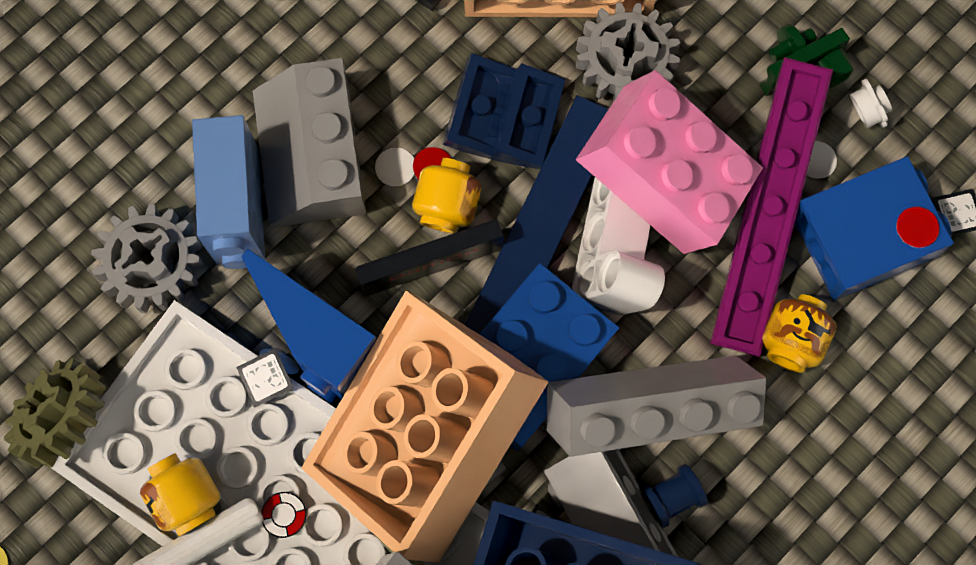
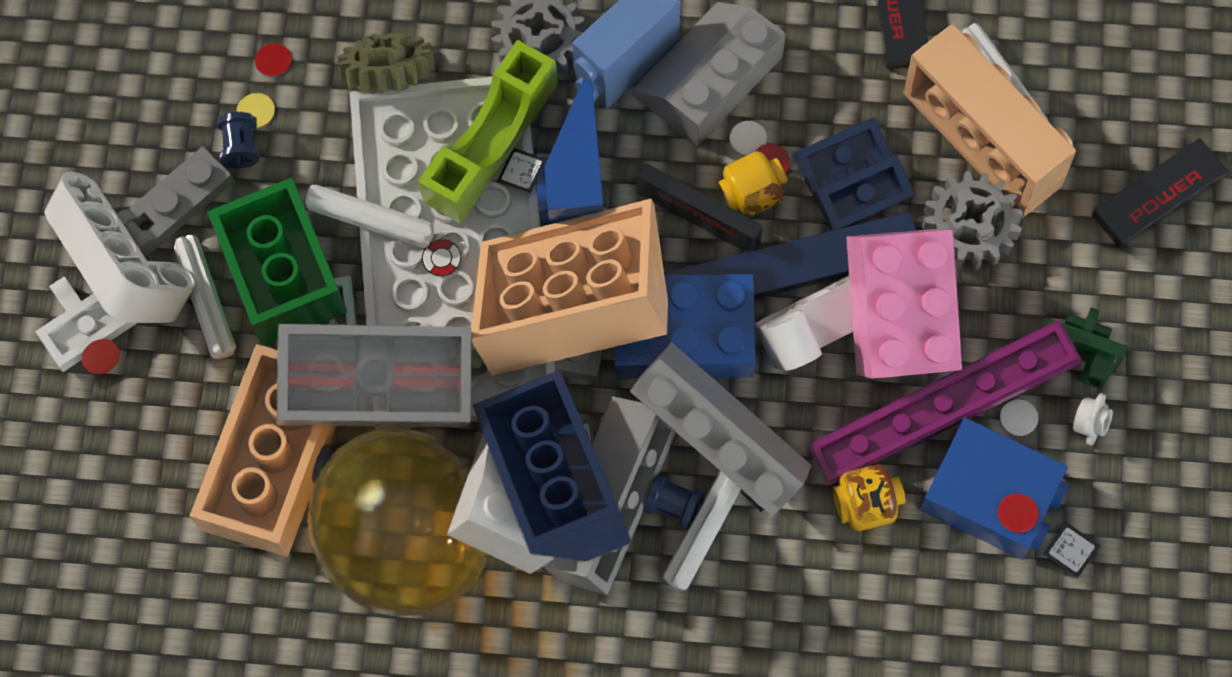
camera: 55 degrees right, 5 degrees down
yellow head [140,453,220,536] -> none
none -> lime arch [418,39,558,224]
none -> white axle [663,471,741,590]

